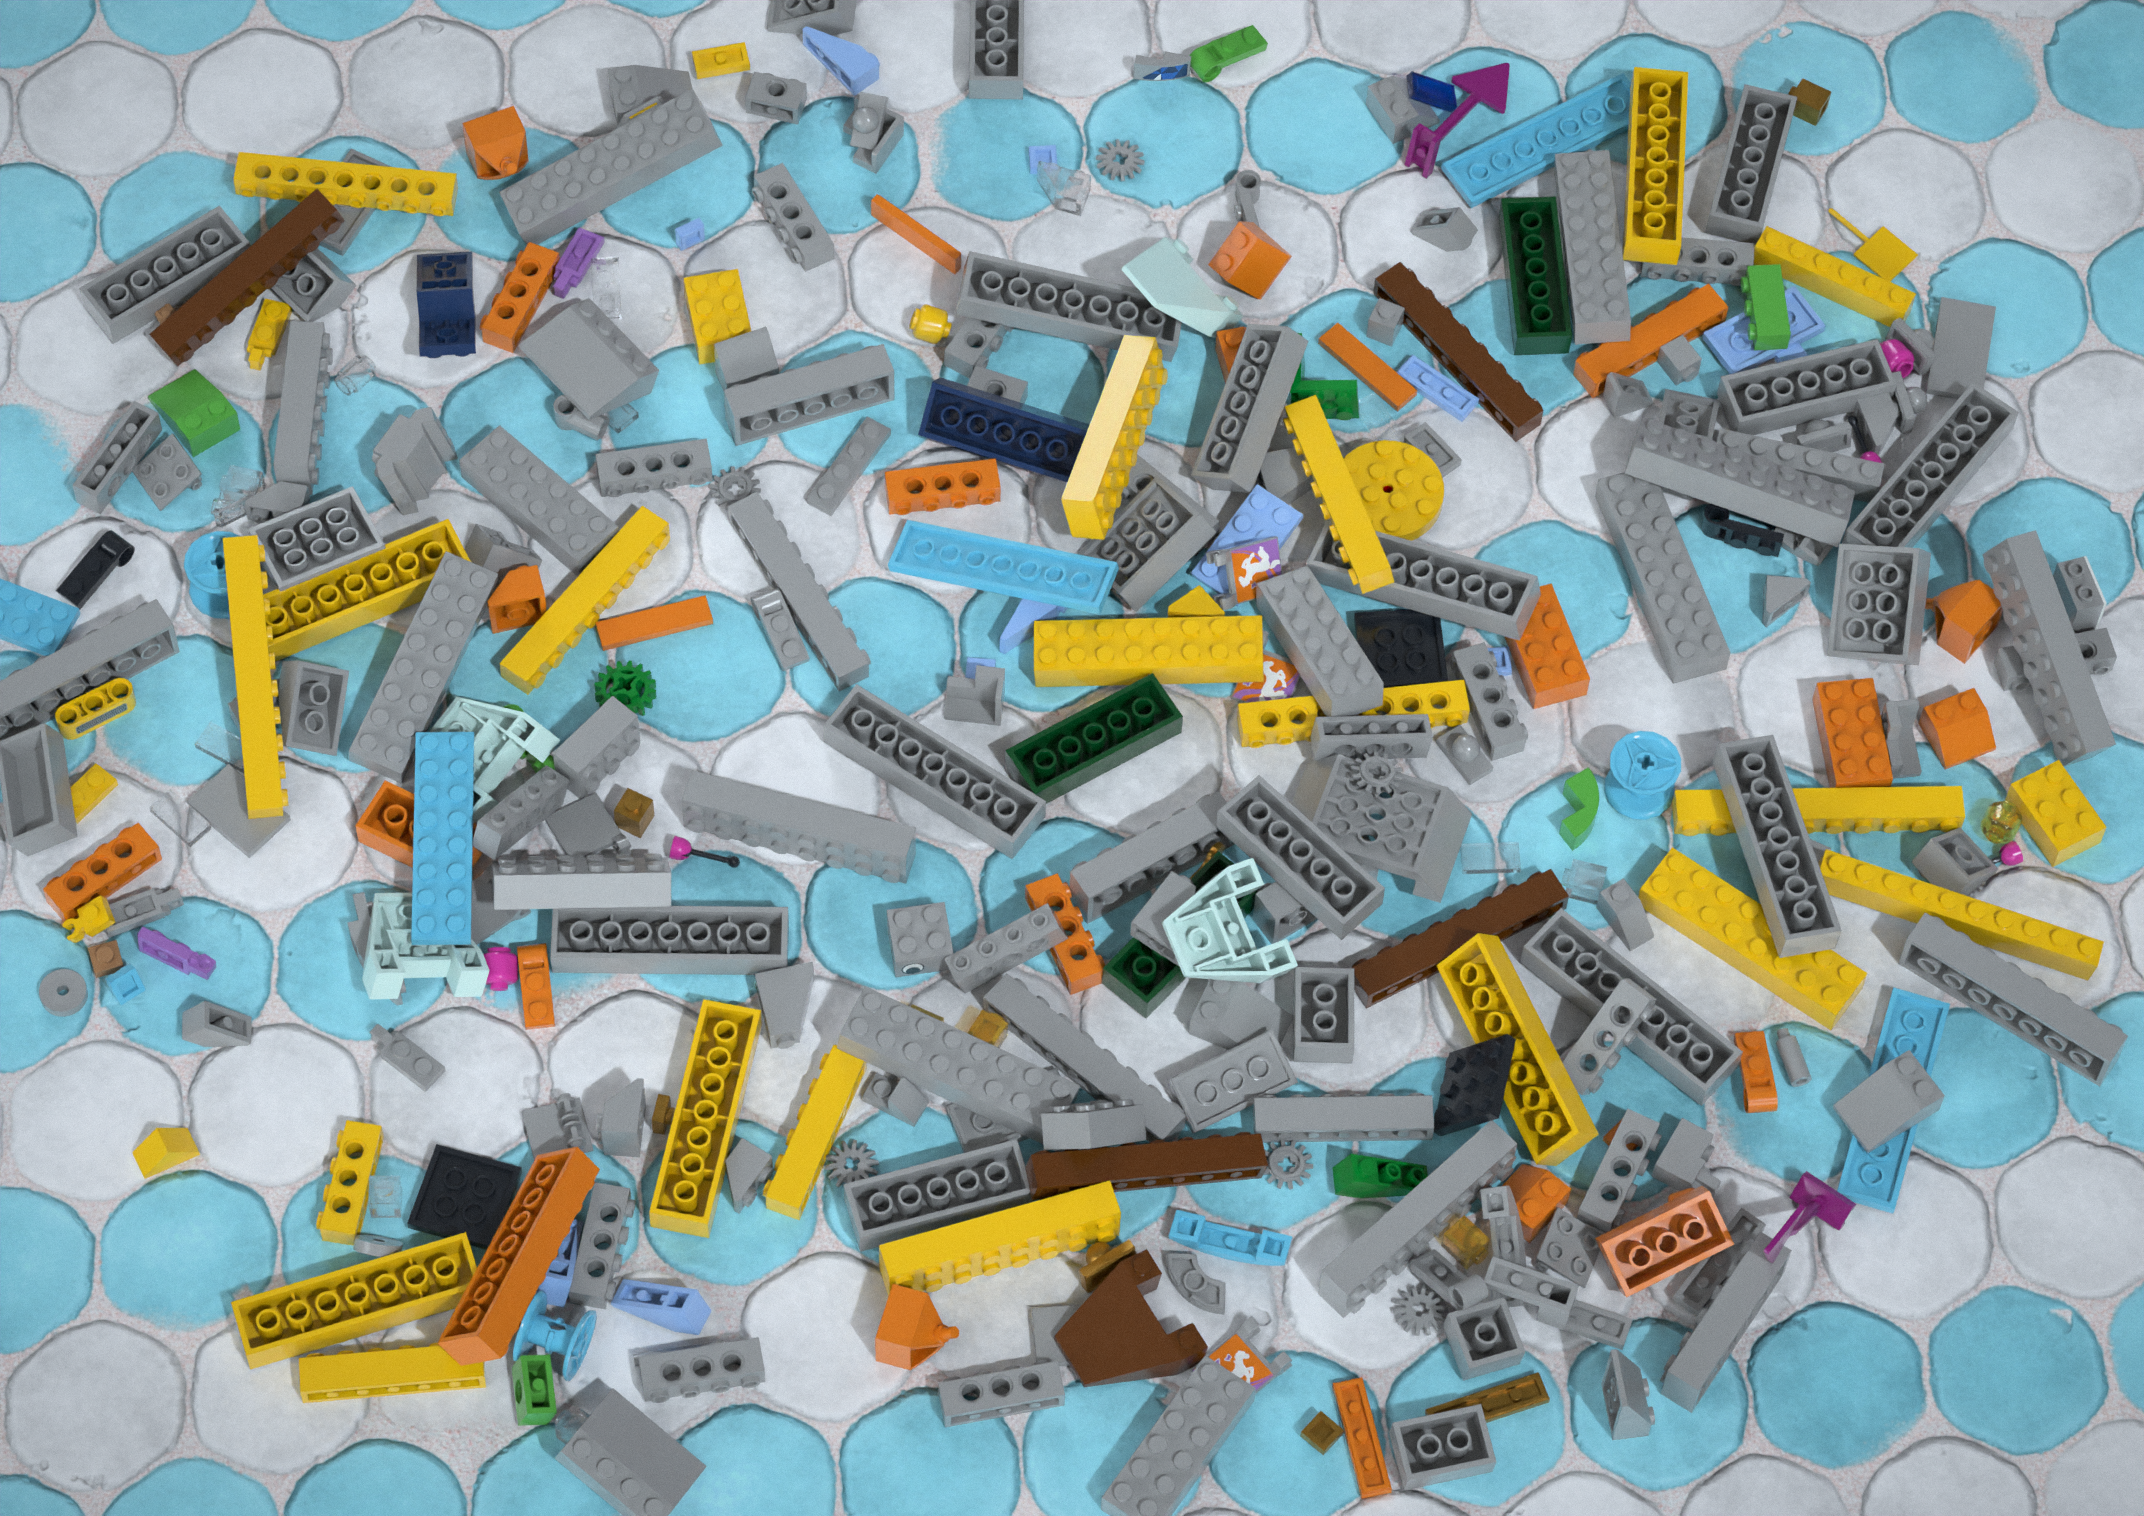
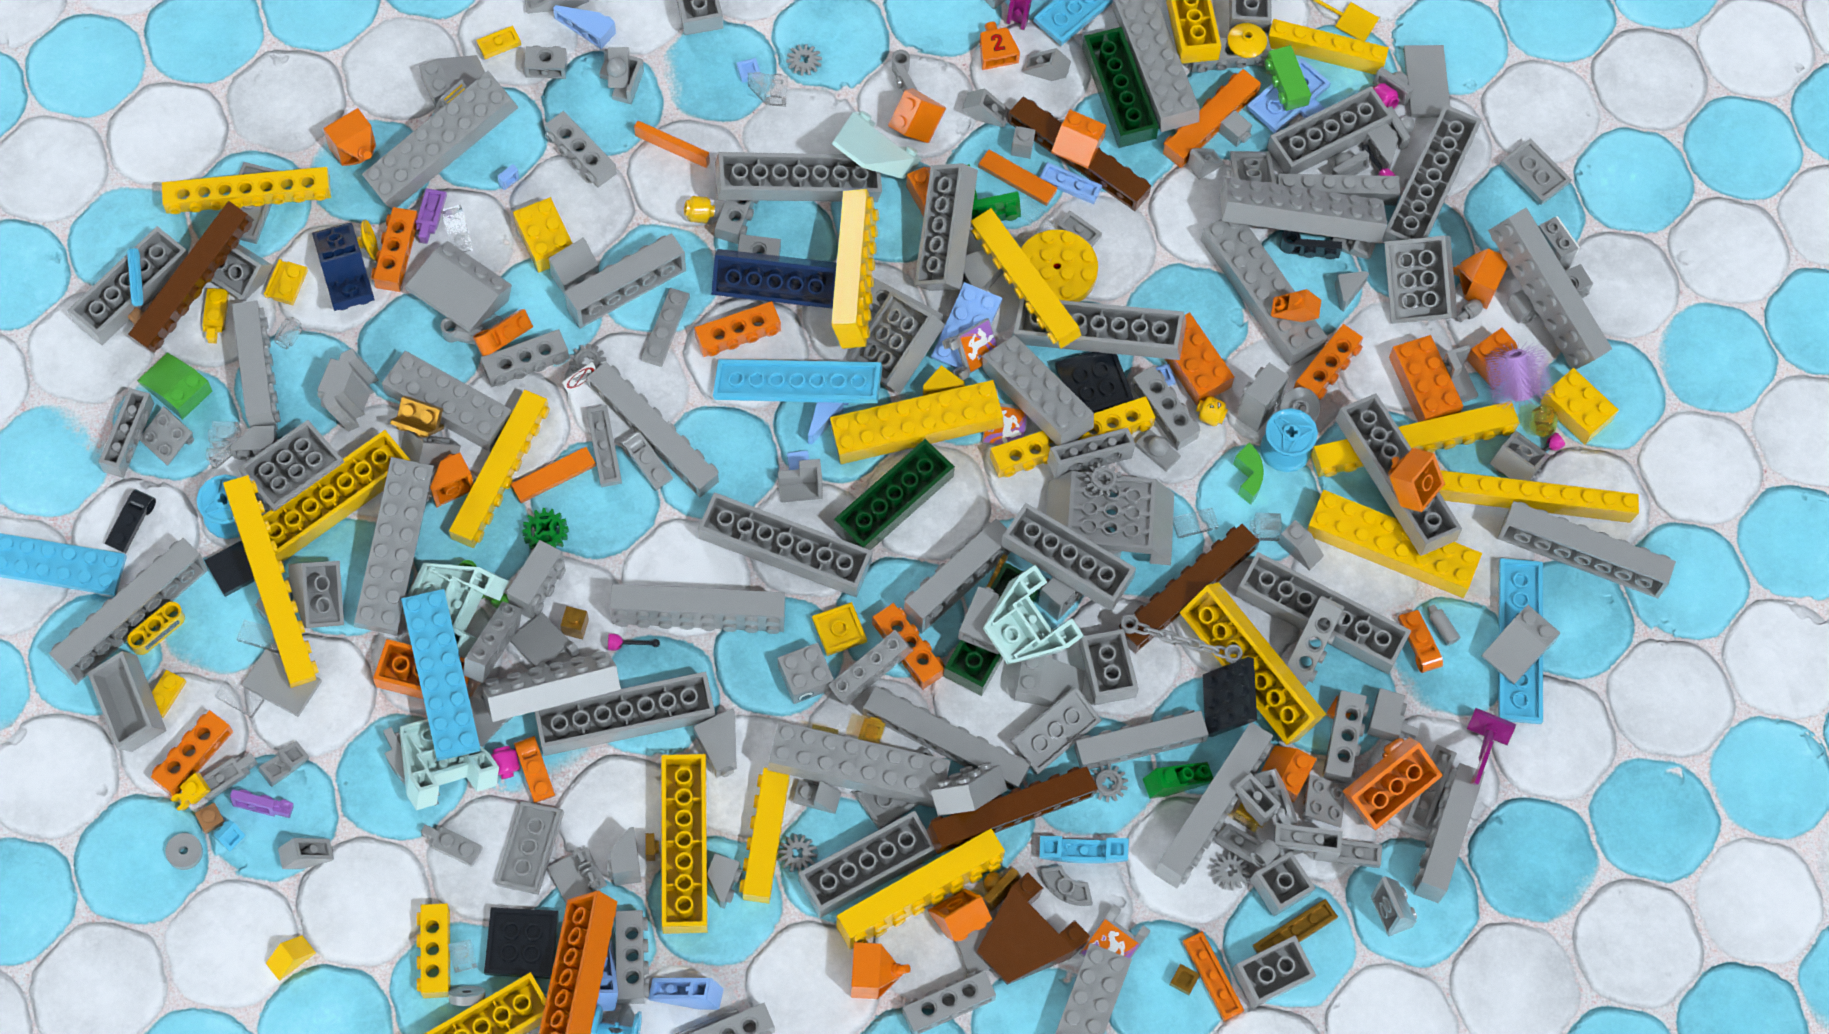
camera: 15 degrees left, 5 degrees up
none -> medium azure axle [127,248,144,306]
none -> black tile [204,540,255,597]
none -> light grey slope [259,741,309,787]
none -> yellow plate [264,259,308,306]
none -> yellow dish [357,220,378,260]
none -> pearl gold bracket [390,396,445,438]
none -> orange plate [473,309,533,356]
none -> light grey tile [495,801,564,895]
none -> sticker [562,362,596,394]
none -> light grey plate [586,405,622,487]
none -> yellow plate [812,602,867,656]
none -> orange slope [928,889,992,942]
none -> light grey slope [962,88,1010,127]
none -> orange torso [979,22,1020,70]
none -> slope [1051,109,1106,169]
none -> light grey piece [1121,614,1243,664]
none -> yellow head [1196,396,1228,427]
none -> yellow dish [1227,23,1267,58]
none -> light grey slope [1234,773,1281,826]
none -> light grey brick [1237,362,1290,432]
none -> orange slope [1271,289,1321,322]
none -> light grey dish [1280,387,1320,422]
none -> orange brick [1293,324,1363,400]
none -> orange piece [1388,448,1445,513]
none -> light grey cylinder [1457,299,1483,322]
none -> lavender piece [1484,342,1553,409]
none -> light grey plate [1500,138,1572,205]

